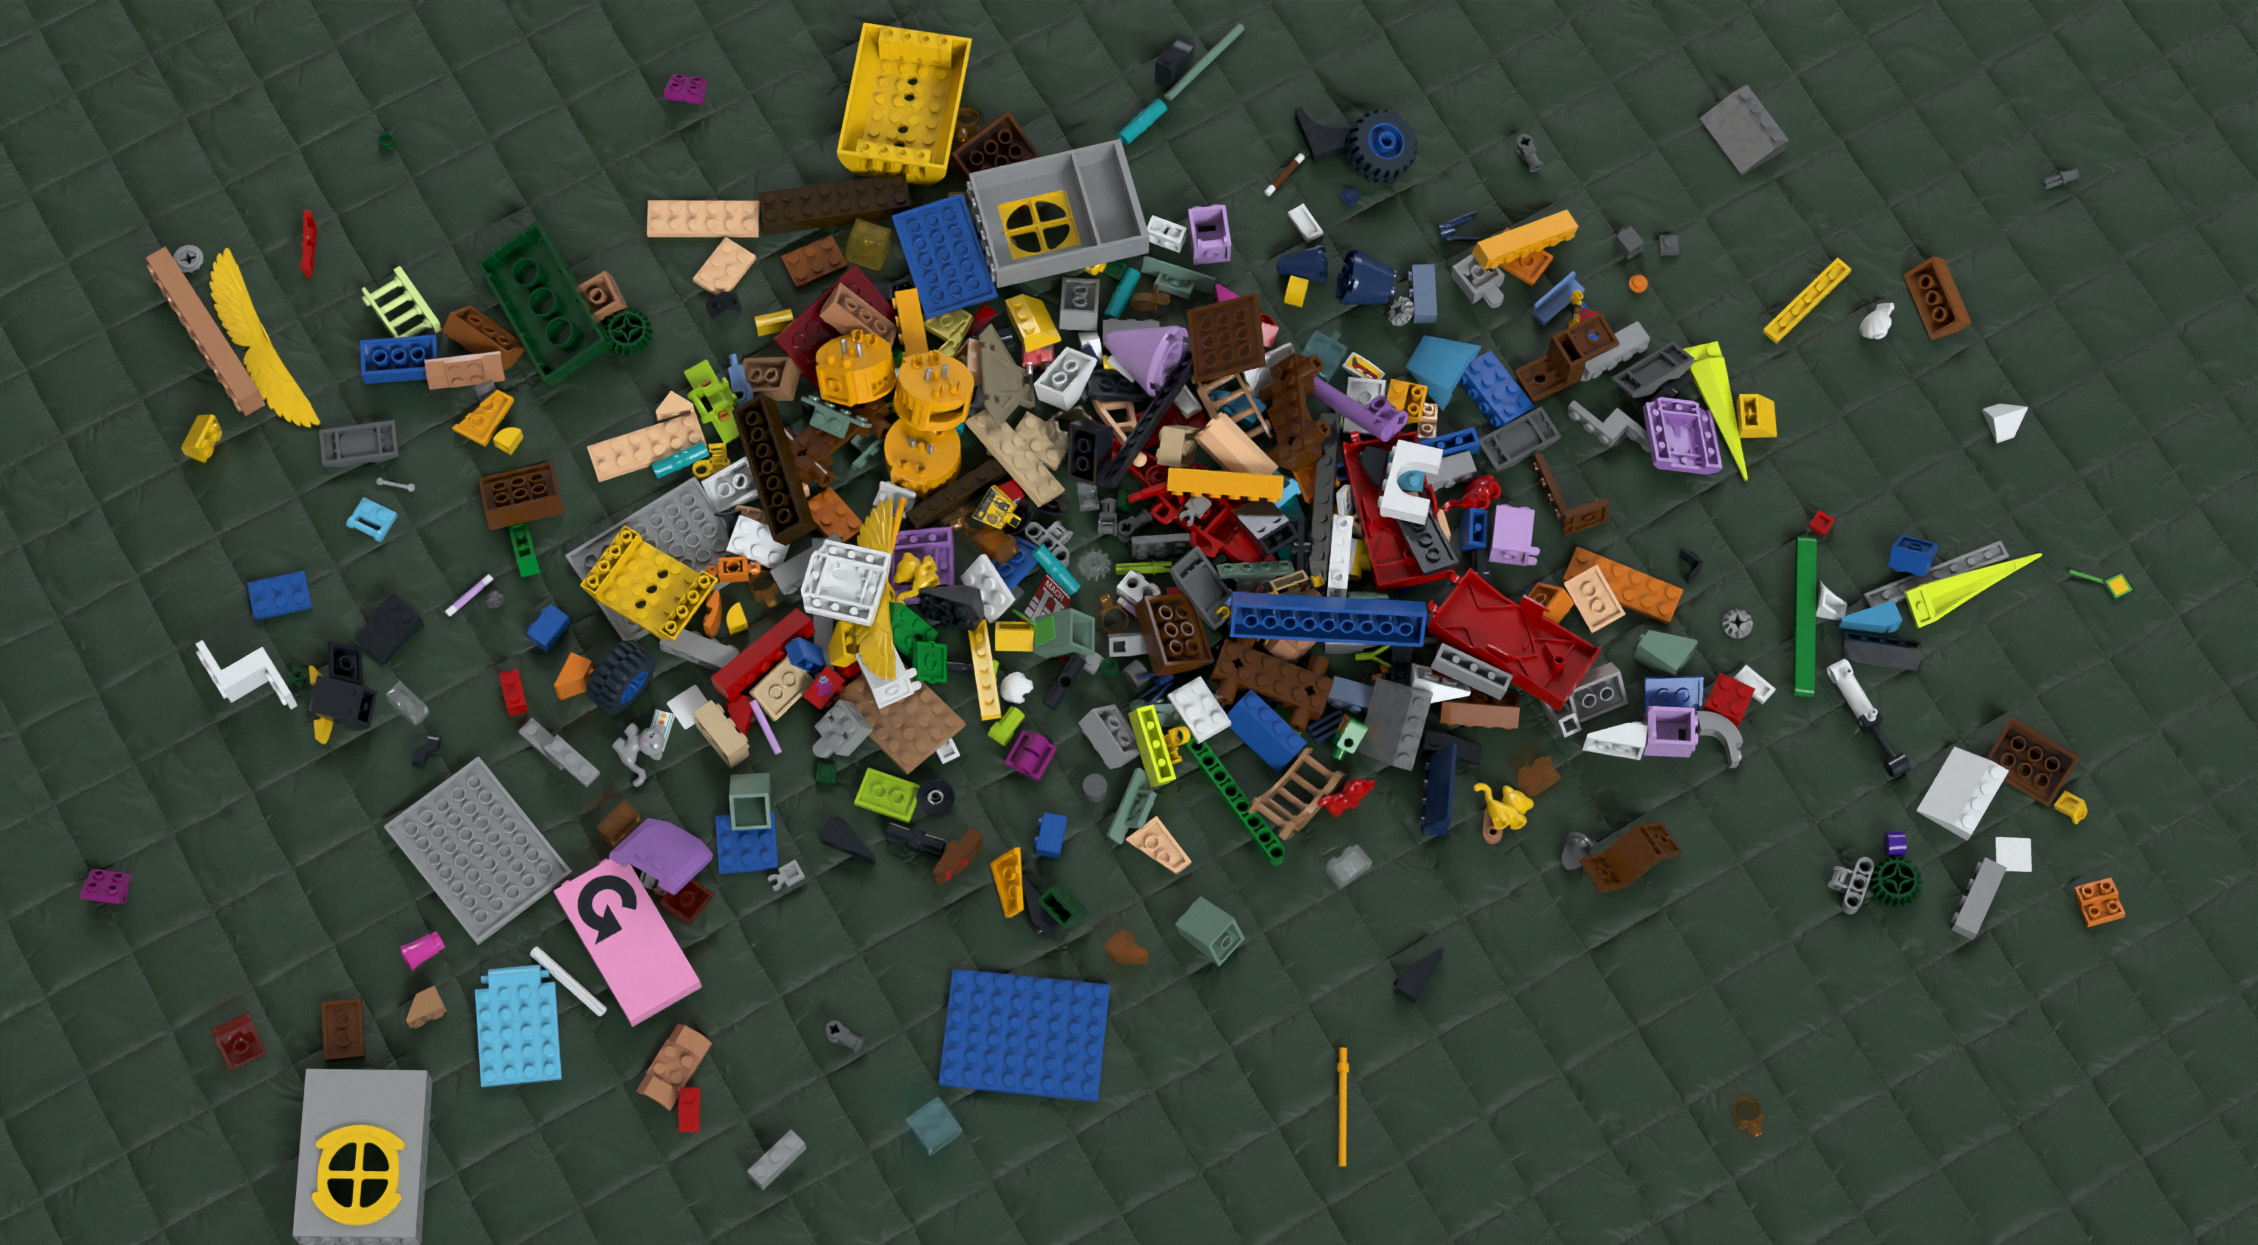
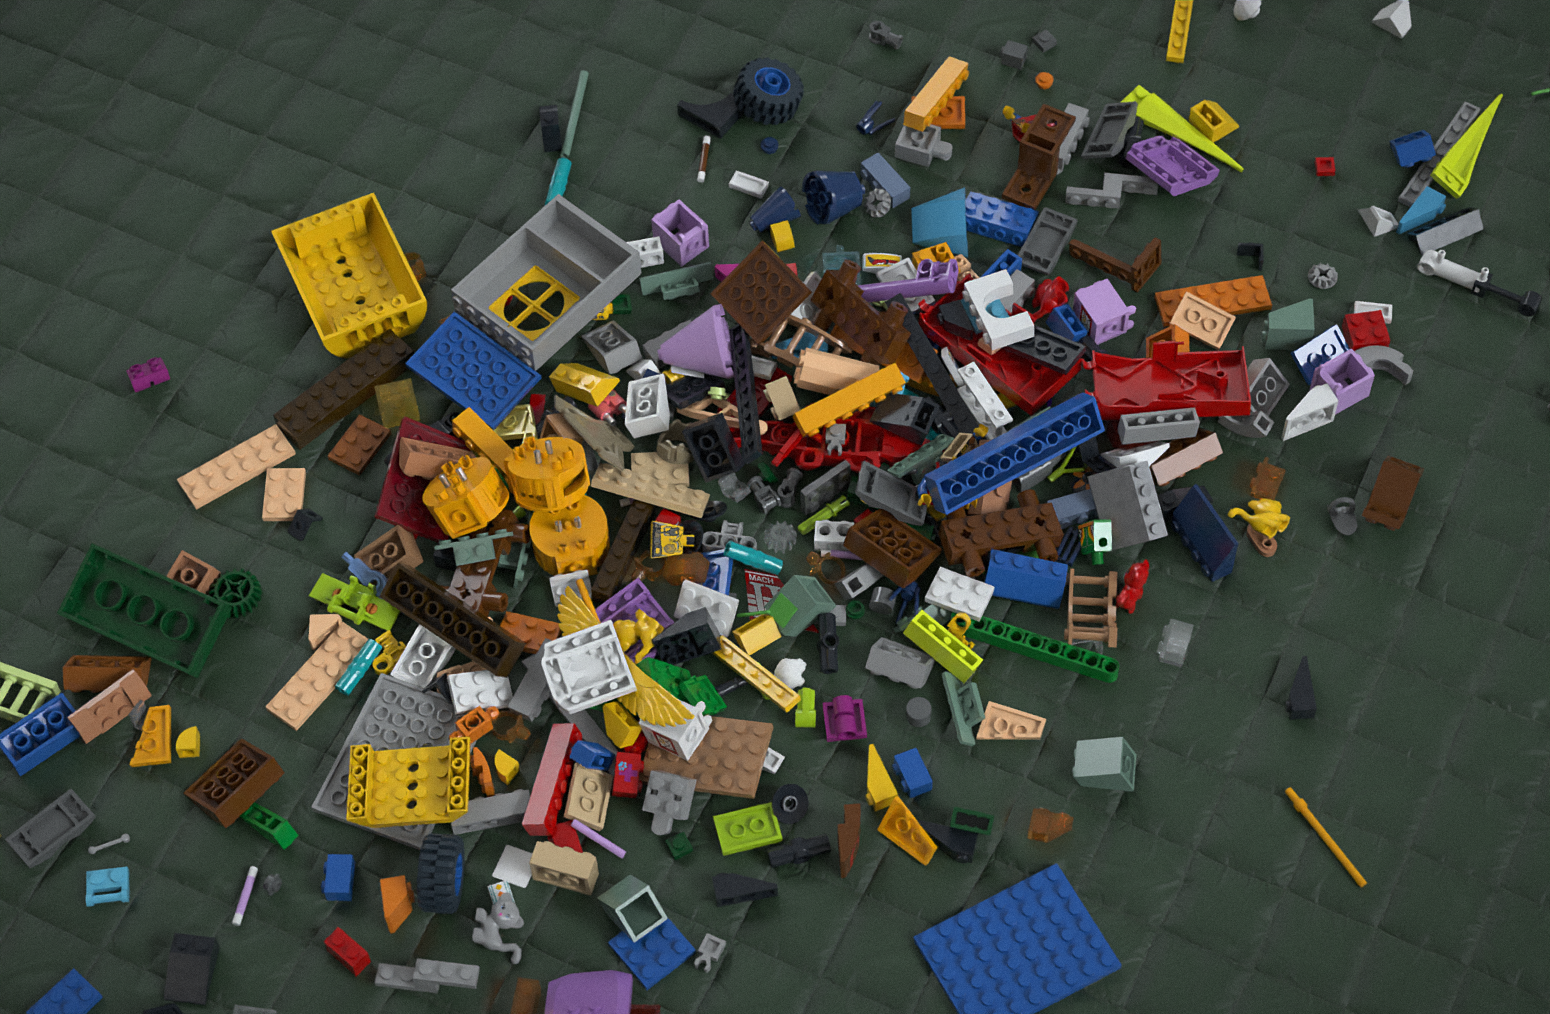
camera: 30 degrees left, 10 degrees down
yellow brick [754,309,794,337] -> none
reddish brown slope [949,111,1040,181] -> none
teal axle [1103,268,1140,320] -> none
clear orange piece [1131,285,1170,312] -> none
medium blue panel [1532,271,1585,327] -> none
green beam [1793,536,1817,697] -> none
none -> yellowish green plate [708,387,730,400]
none -> yellow slope [865,744,898,811]

